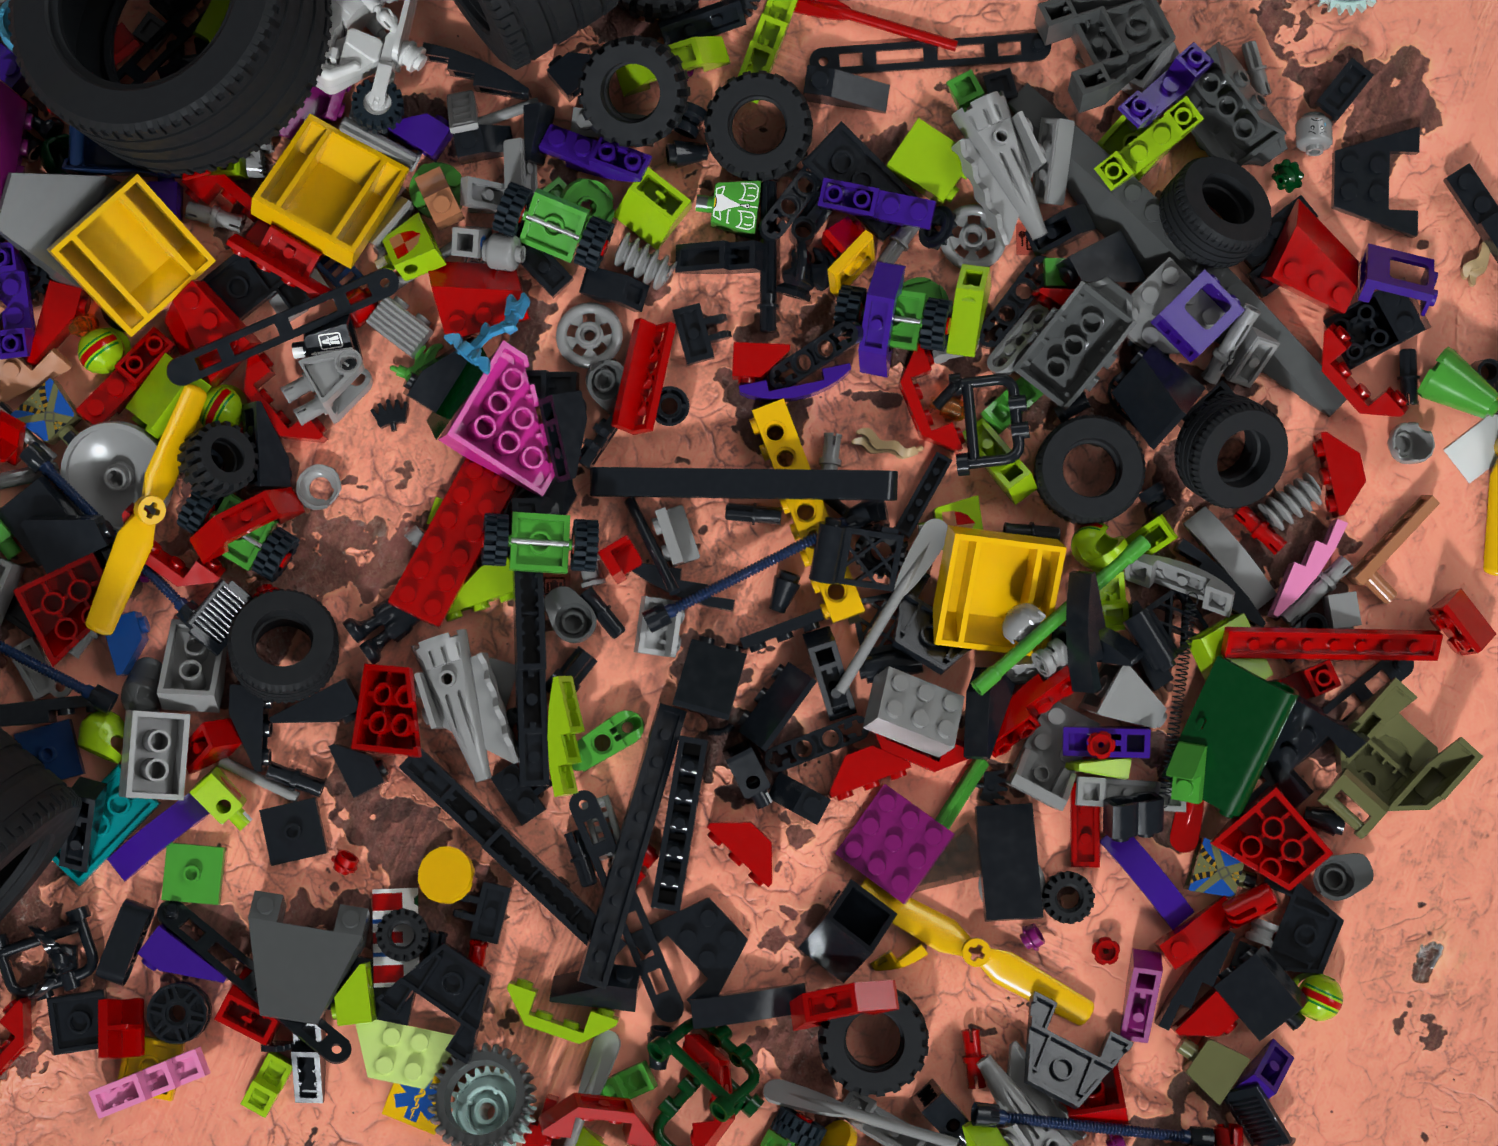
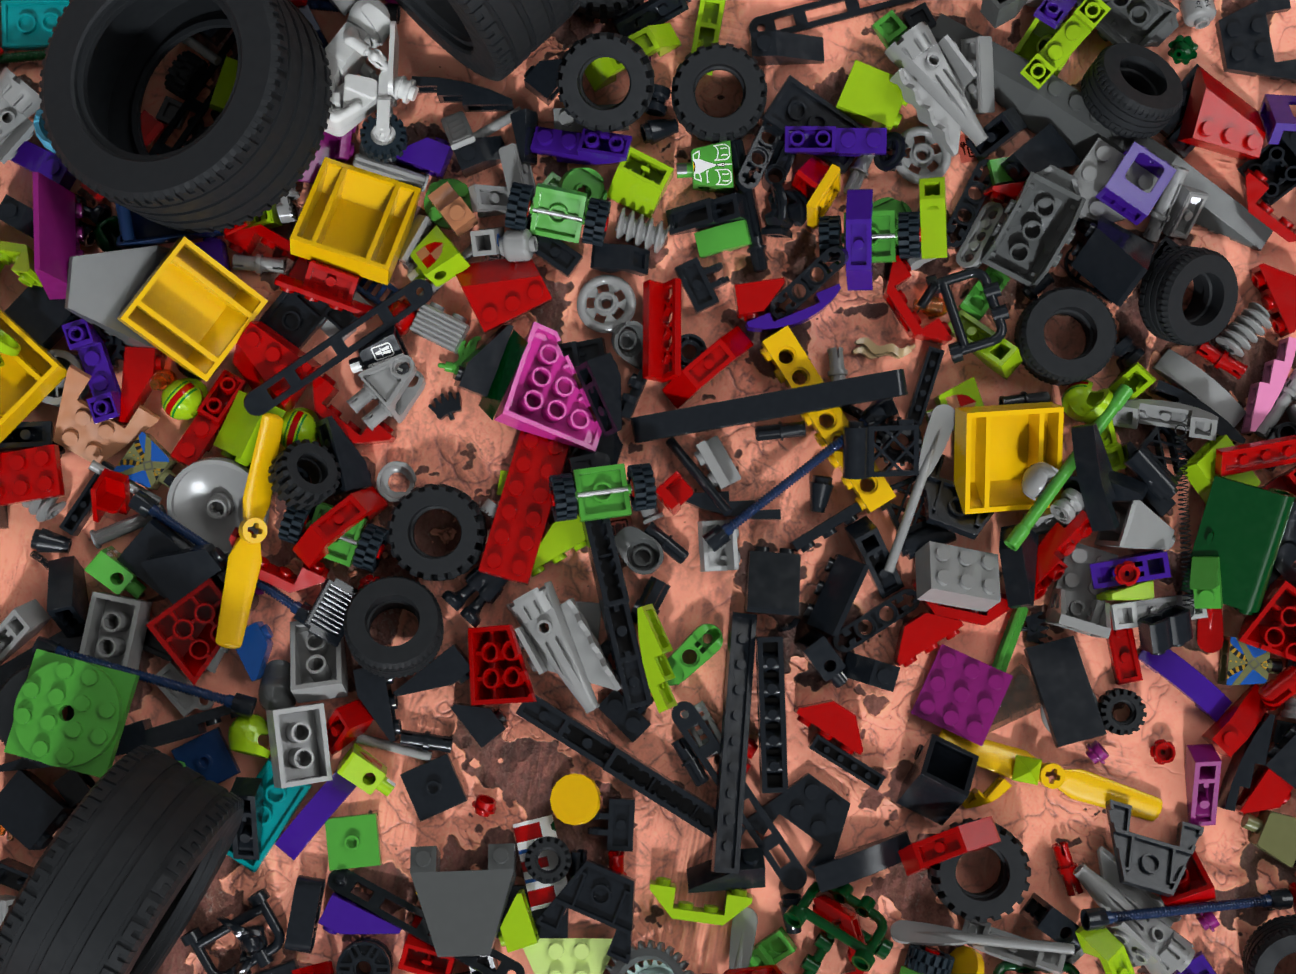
camera: 15 degrees left, 0 degrees up
dark azure piece [444,292,530,375] -> none
none -> black tyre [387,484,487,581]
none -> red slope [662,326,754,409]
none -> bright green slope [694,220,752,258]
none -> black piece [808,733,886,791]
none -> lime slope [1012,755,1042,785]

